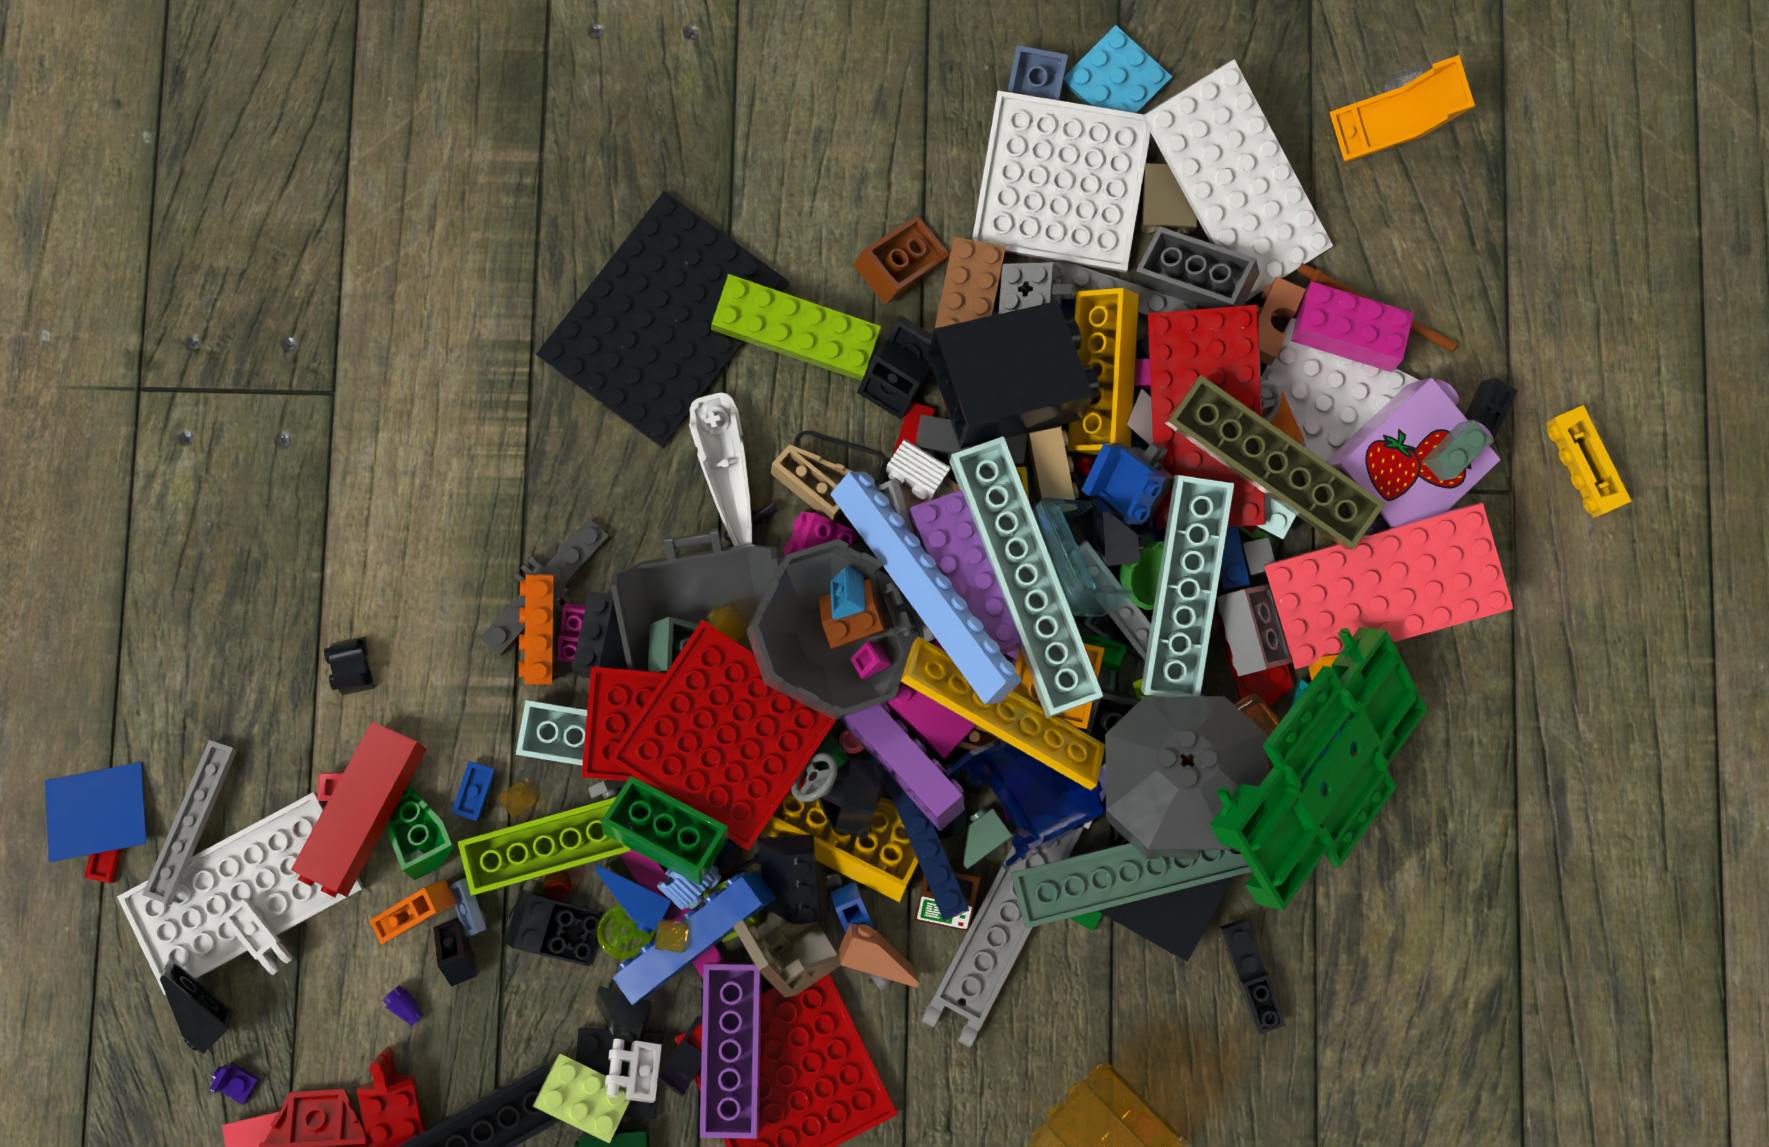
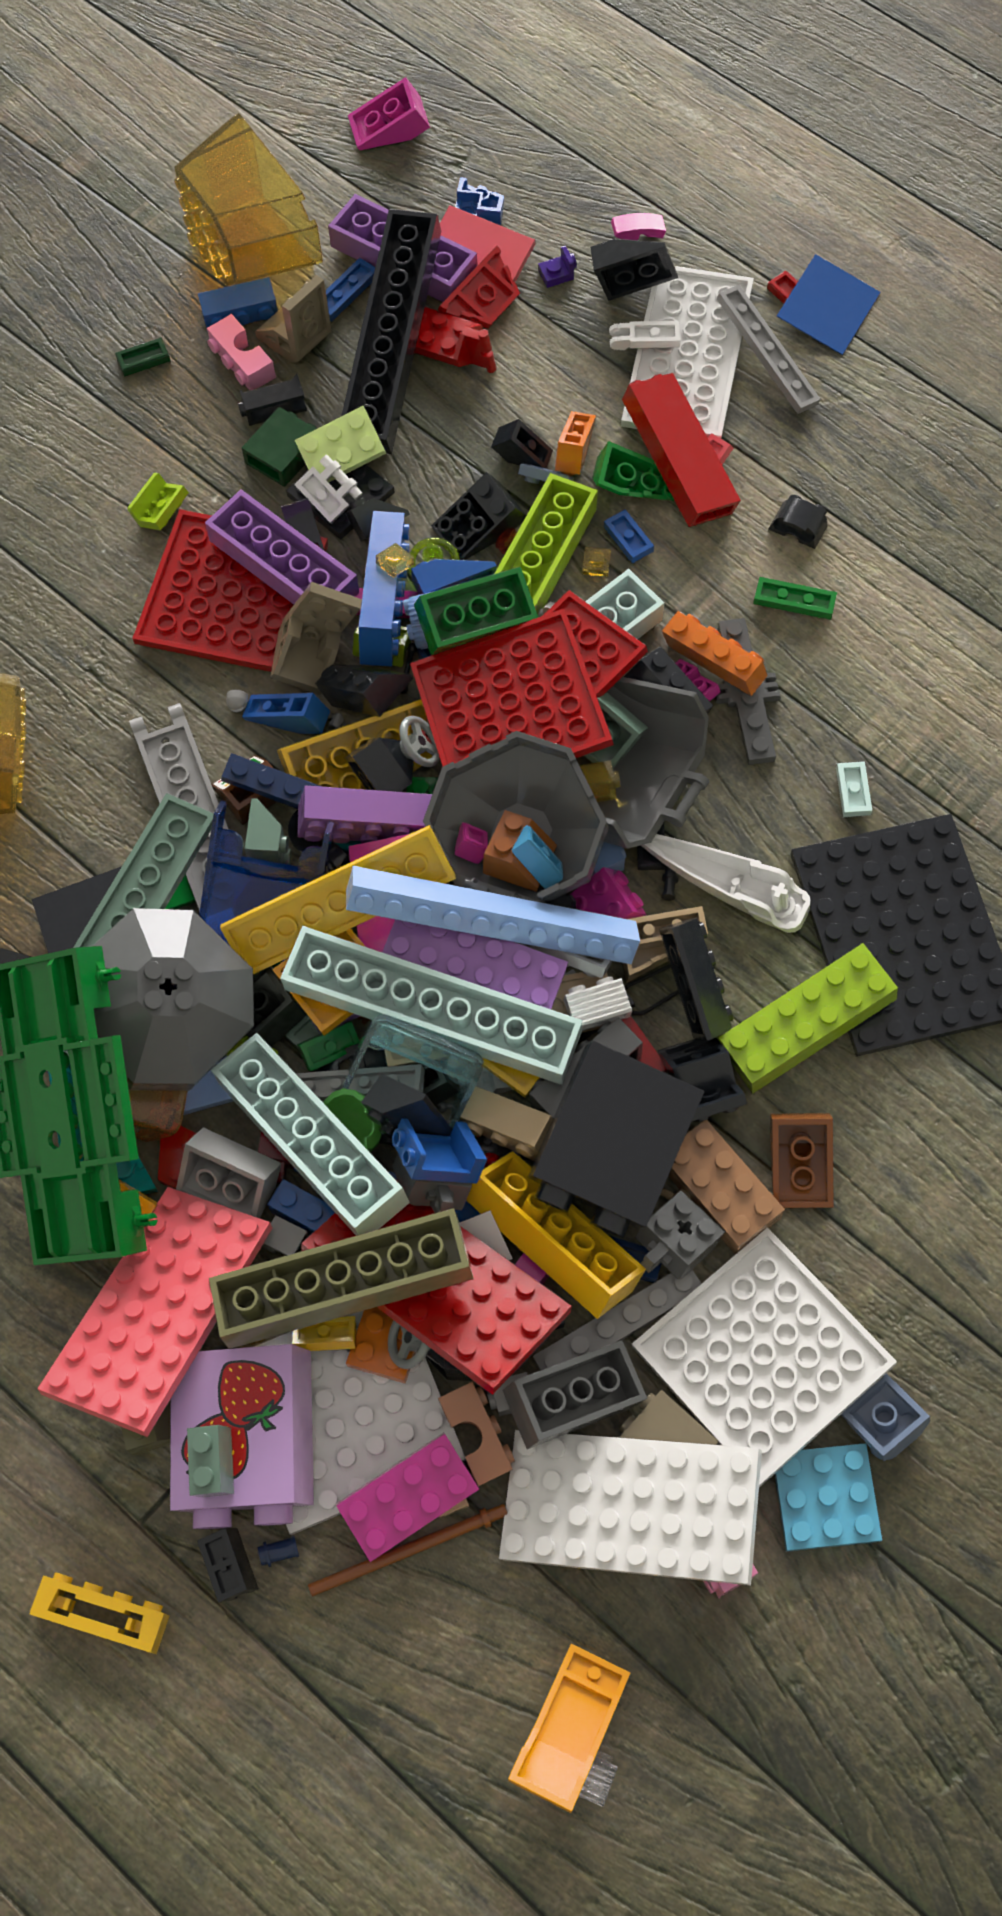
camera: 130 degrees right, 15 degrees down
dark purple cone [382,985,424,1026] -> none
nougat slope [838,923,920,988] -> none
none -> dark blue pin [257,1536,299,1567]
none -> slope [611,213,666,240]
none -> black slope [659,918,733,1041]
none -> green plate [753,577,837,620]
none -> light aqua plate [836,762,872,817]

